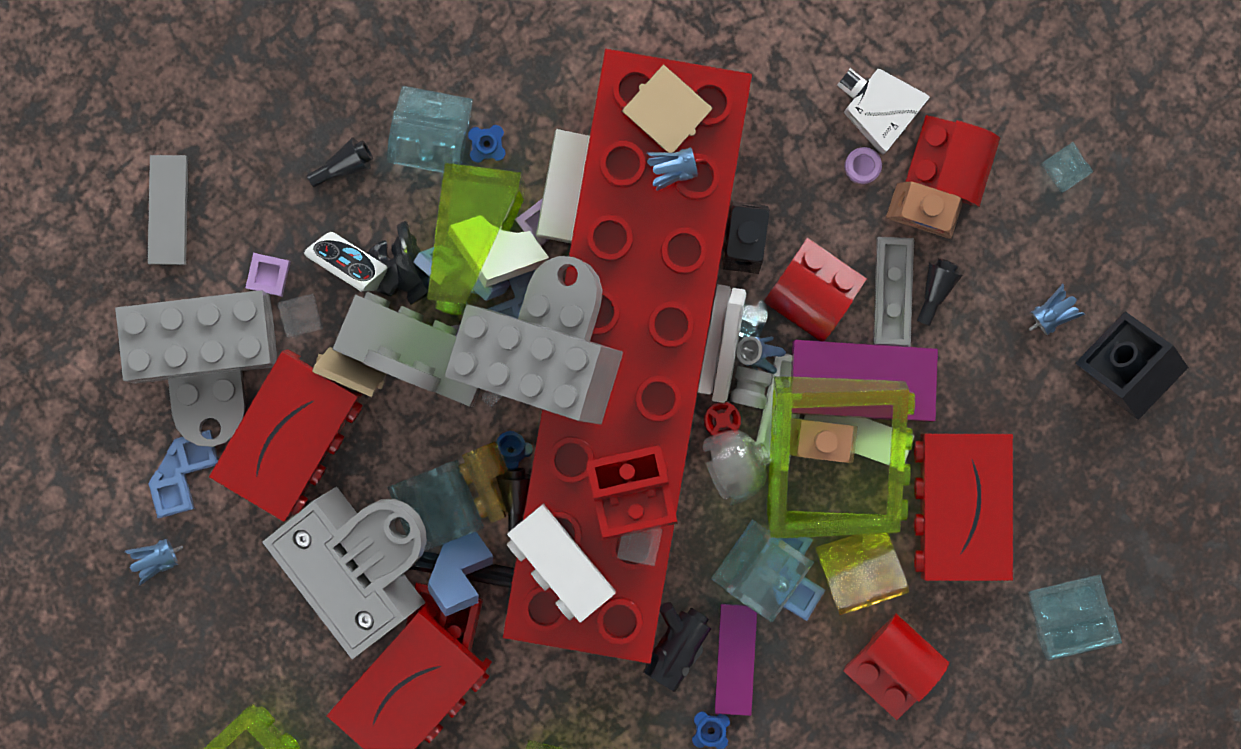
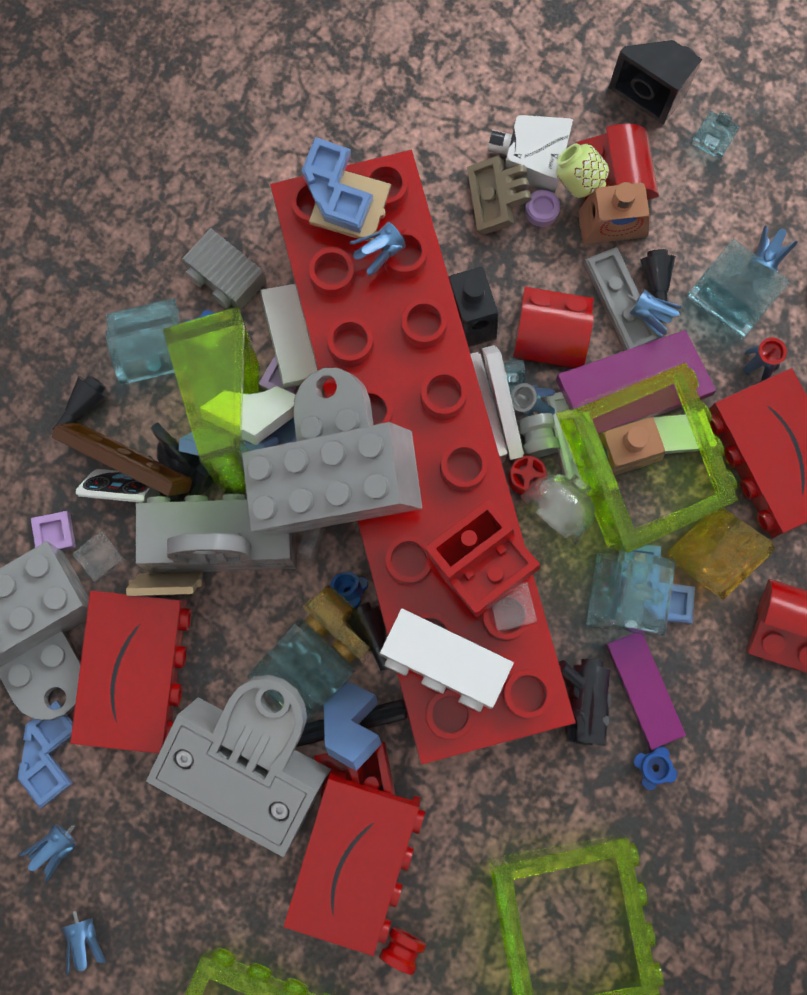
camera: 25 degrees left, 10 degrees down
none -> reddish brown tile [52,423,193,496]
none -> flat silver piece [62,911,106,976]
none -> light grey brick [182,228,266,312]
none -> medium blue tile [302,137,373,233]
none -> dark tan hinge [467,156,532,235]
none -> yellowish green head [556,143,609,198]
none -> black slope [608,40,702,125]
none -> flat silver piece [627,289,682,338]
none -> clear light blue brick [686,238,790,339]
none -> piece [744,337,787,381]

